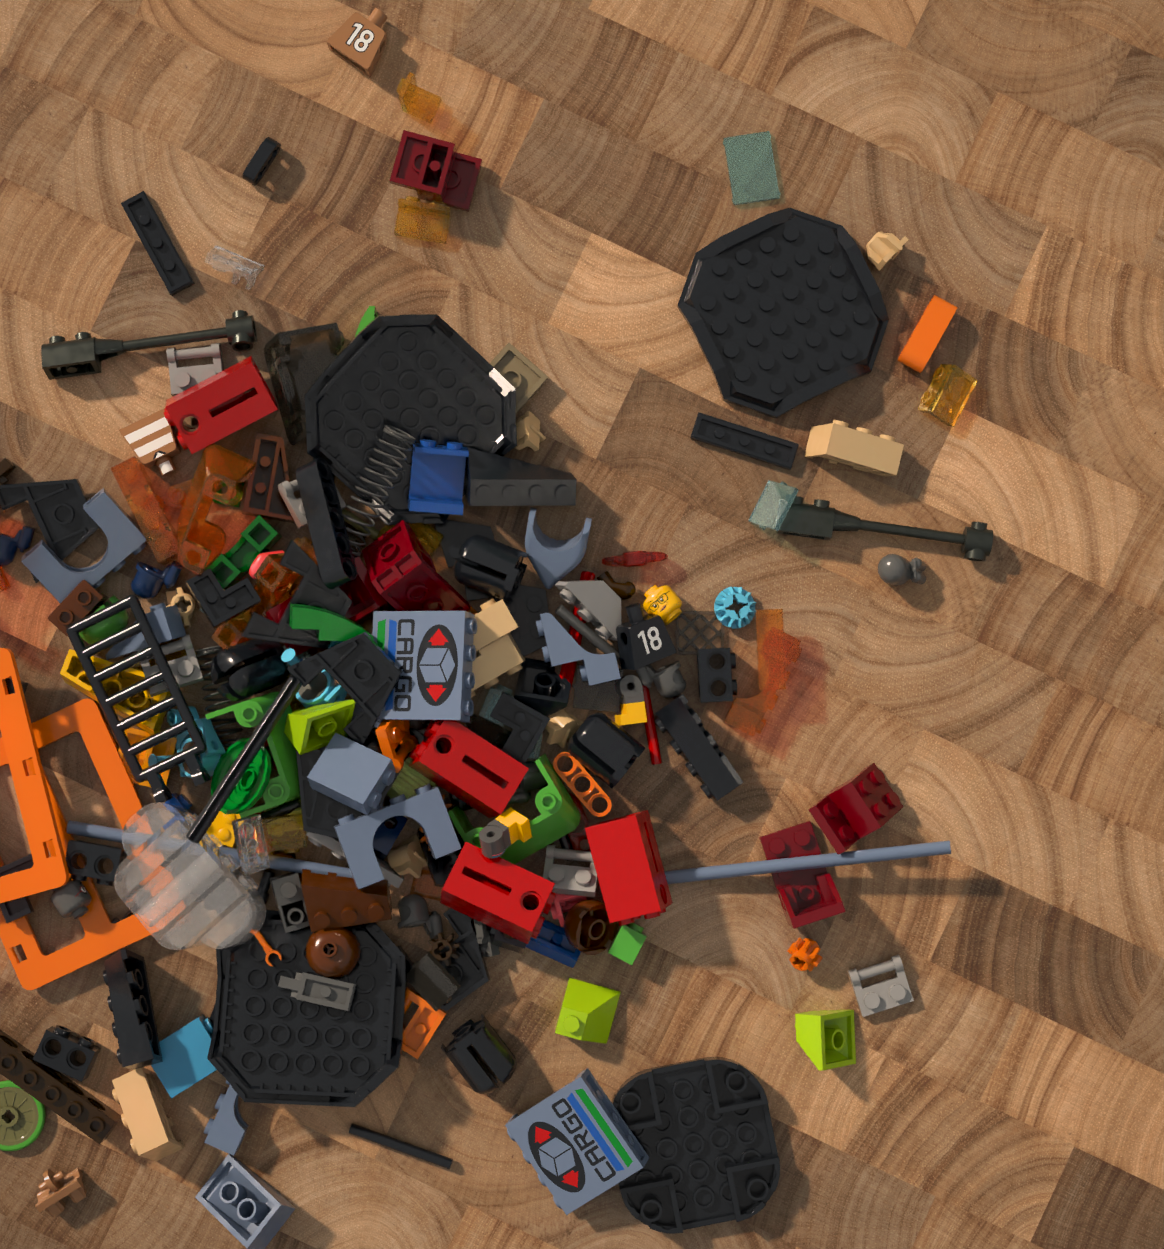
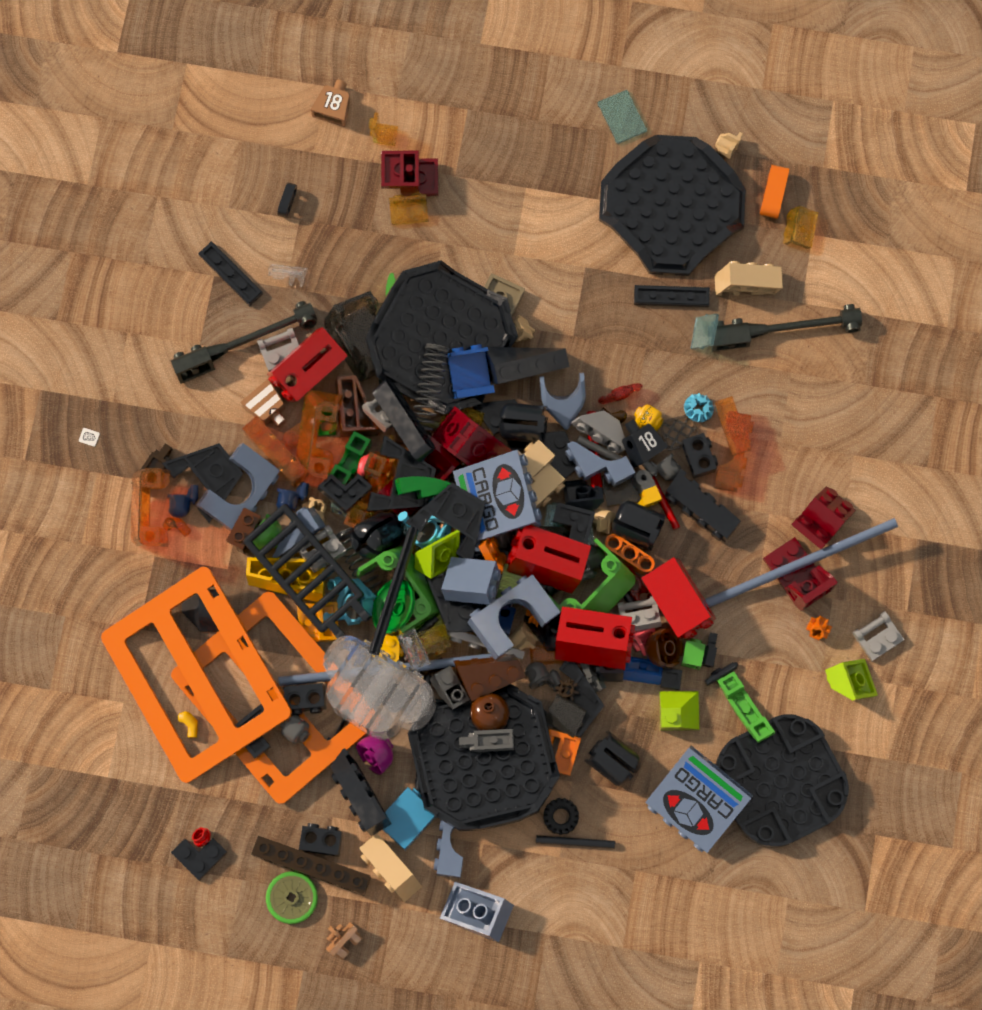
camera: 10 degrees left, 10 degrees down
orange hand [254,931,282,967] -> none
leg [479,807,532,858] -> none
dark grey piece [877,554,926,586] -> none
none -> magenta cylinder [356,735,394,775]
none -> black tyre [543,798,579,835]
none -> black tile [660,668,682,690]
none -> black bar [702,632,718,668]
none -> black piece [704,662,738,686]
none -> bright green slope [717,672,775,743]

